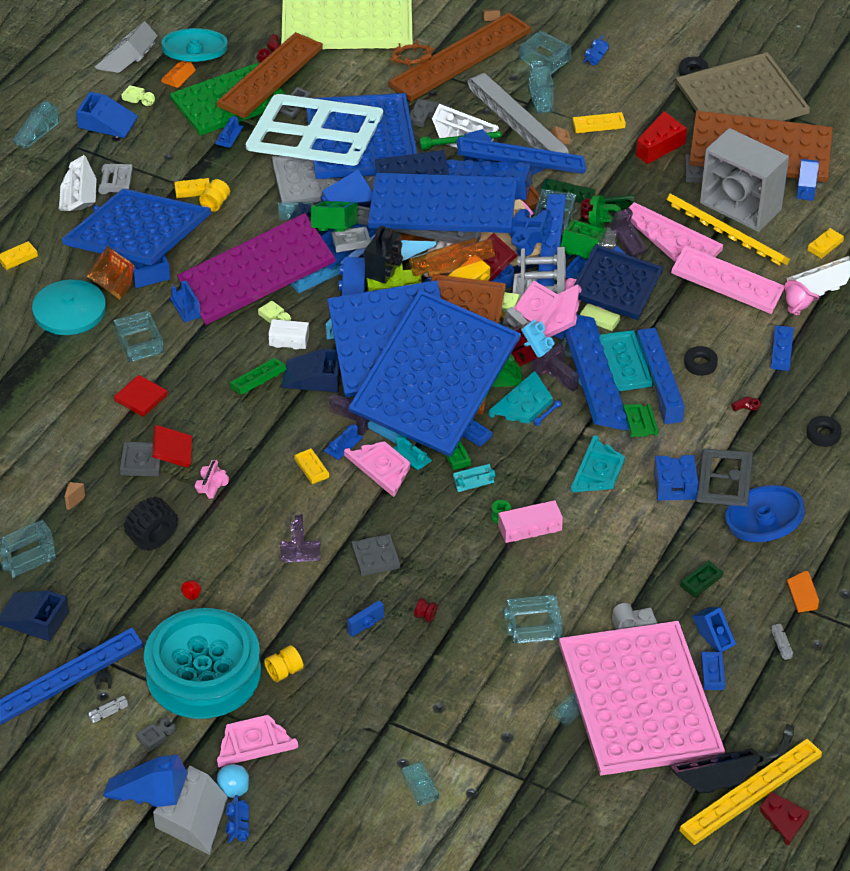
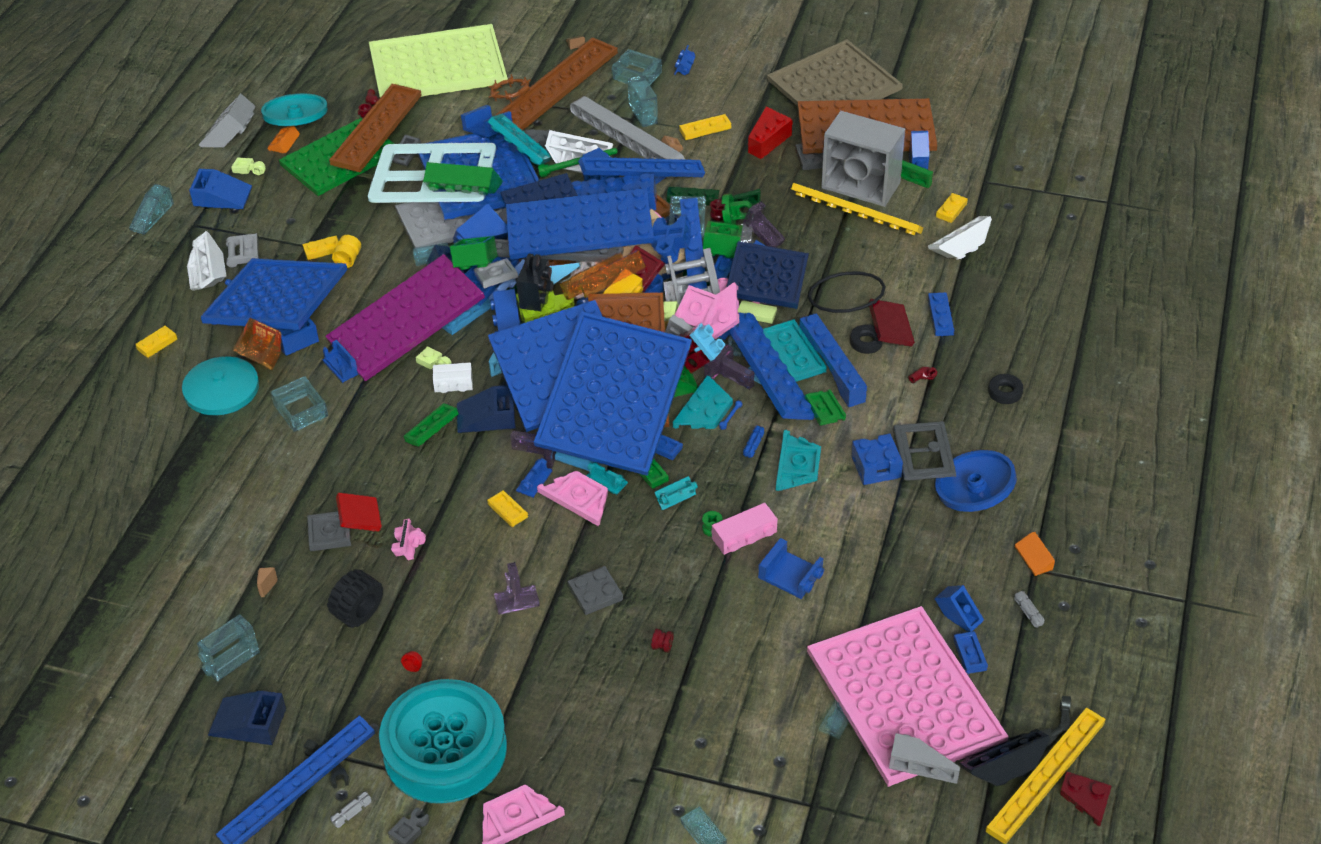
camera: 10 degrees left, 0 degrees up
red tile [114,375,168,417] -> none
blue hinge [215,116,243,148] -> none
yellow wheel [264,645,303,683] -> none
blue plate [347,600,384,637] -> none
clear light blue window [504,594,563,644] -> none
light grey plate [611,603,657,630] -> none
bright pink wing [624,202,723,263] -> none
bright pink plate [671,245,785,314] -> none
black tyre [679,57,709,76] -> none
dark green plate [680,560,723,597] -> none
bright pink helmet [785,280,819,315] -> none
none -> green wedge [423,162,503,195]
none -> blue panel [461,105,512,137]
none -> teal plate [488,114,552,165]
none -> blue axle [743,425,765,458]
none -> blue panel [758,538,824,599]
none -> black piece [808,271,886,313]
none -> dark red tile [868,299,915,347]
none -> light grey slope [889,733,960,784]
none -> green plate [901,160,933,189]

